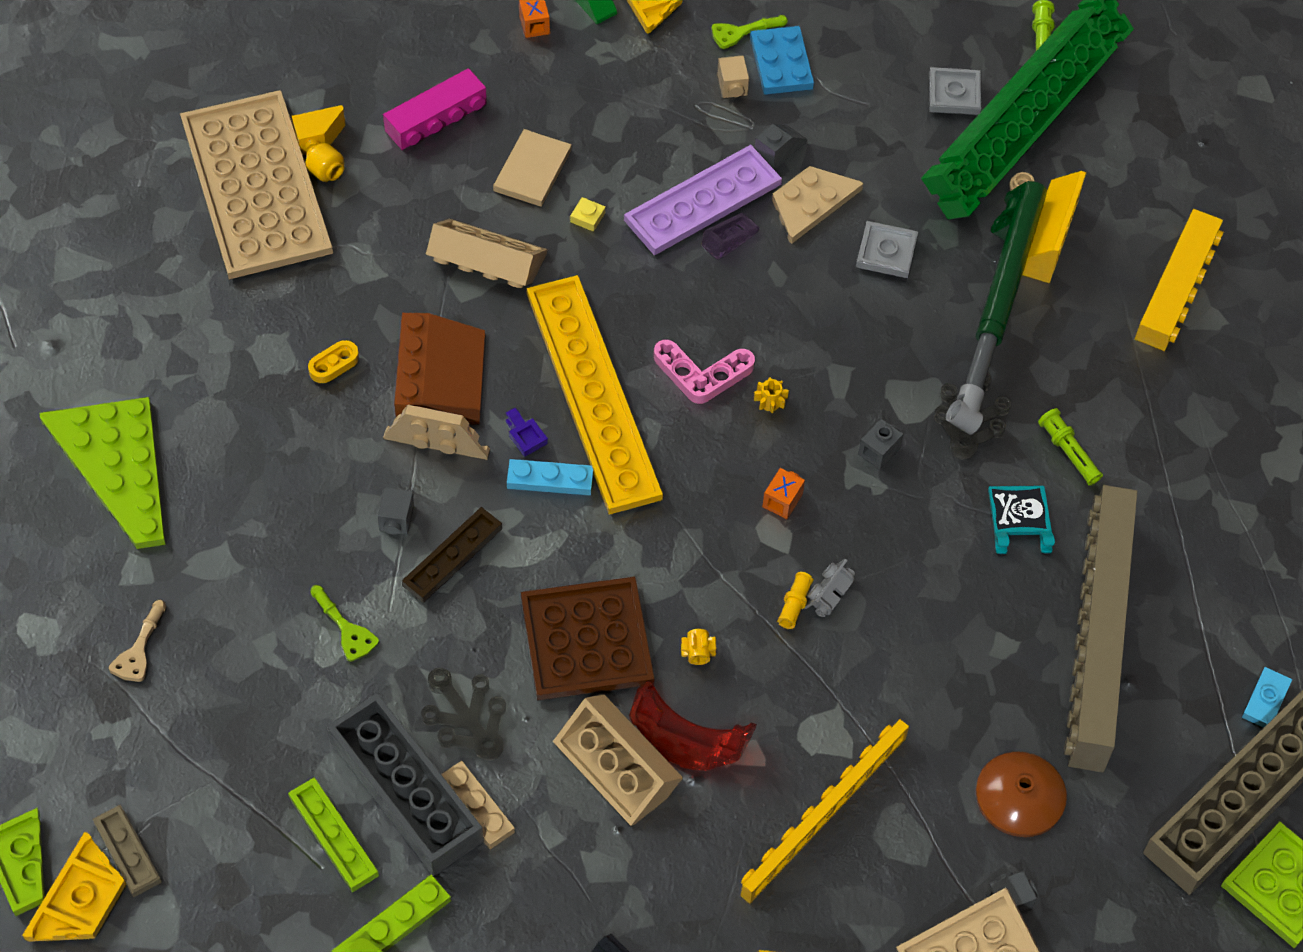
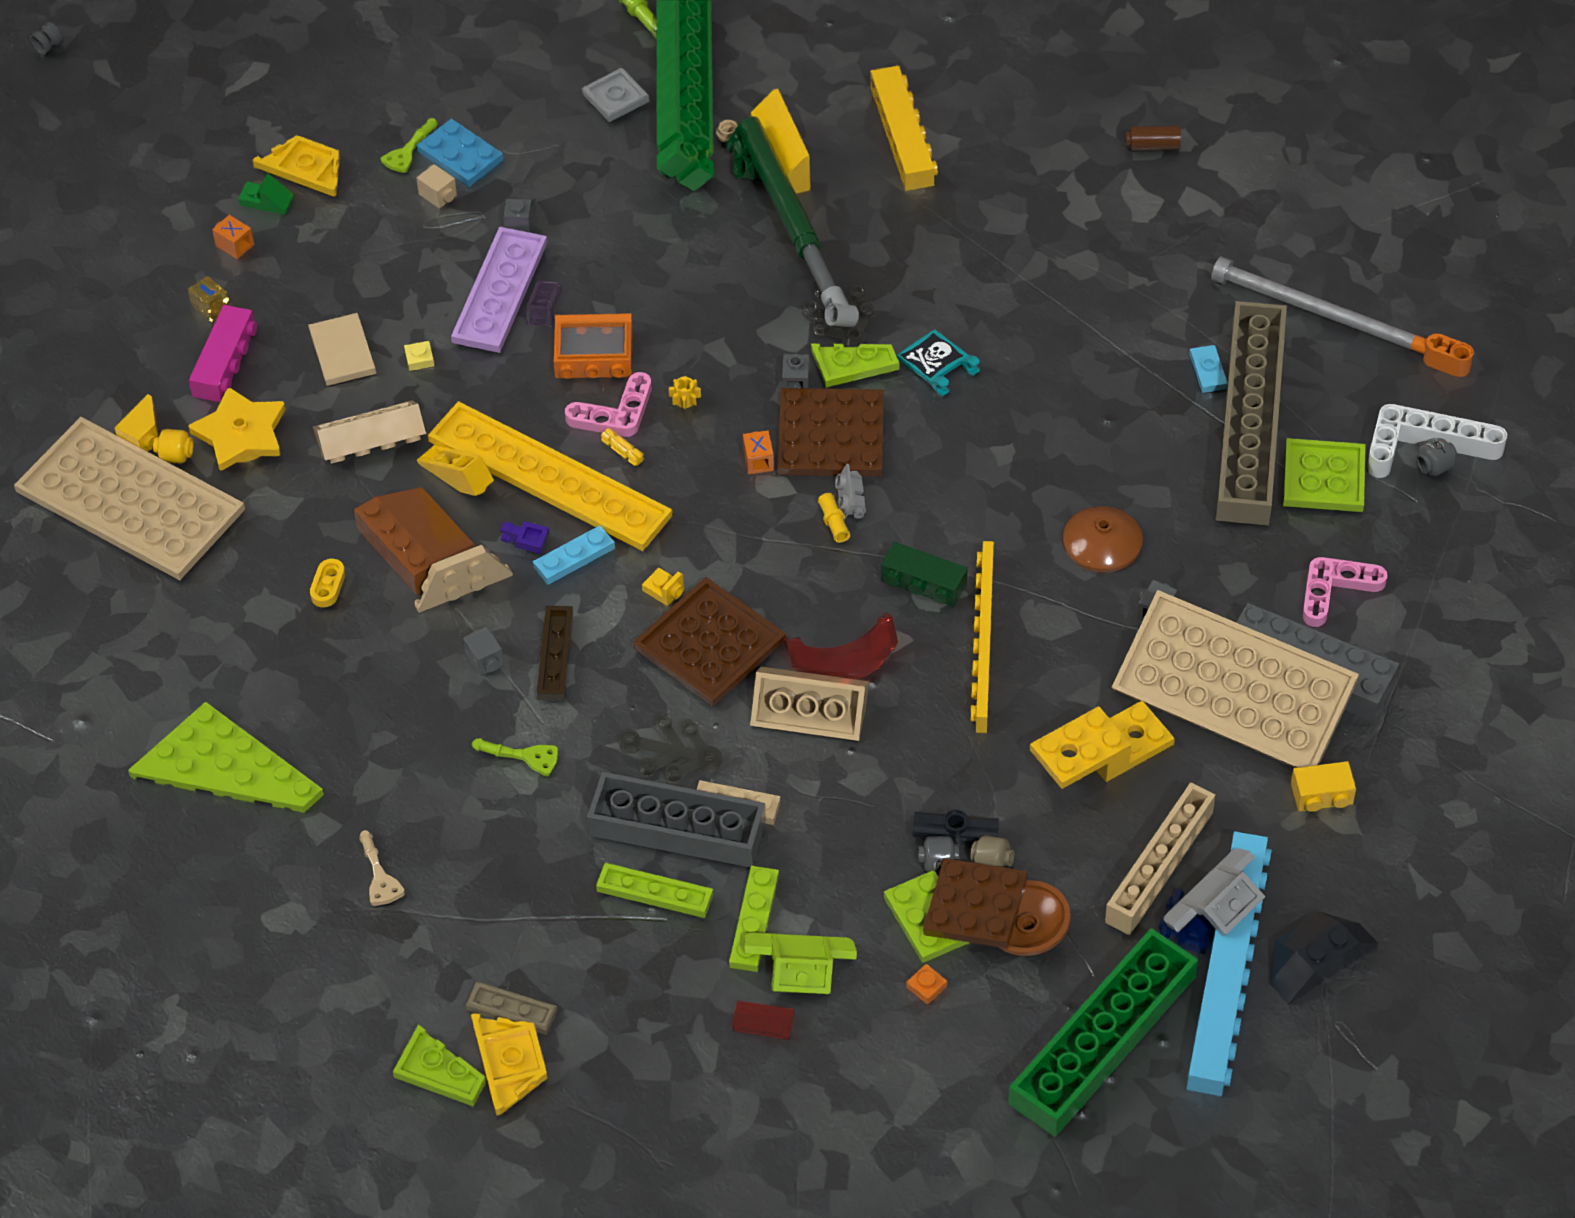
camera: 35 degrees left, 5 degrees down
yellow gear [681,629,717,665] -> none
tan wing [772,166,863,244] -> none
light grey plate [856,221,918,278] -> none
lime pin [1038,408,1103,486] -> none
dark tan brick [1064,485,1137,773] -> none
none -> clear yellow brick [188,276,230,322]
none -> yellow plate [189,388,286,471]
none -> yellow slope [417,445,494,496]
none -> orange window [553,314,633,379]
none -> yellow axle [601,428,644,466]
none -> yellow bracket [642,567,684,606]
none -> reddish brown plate [777,388,884,477]
none -> lime wing [811,344,899,387]
none -> dark green brick [881,541,968,607]

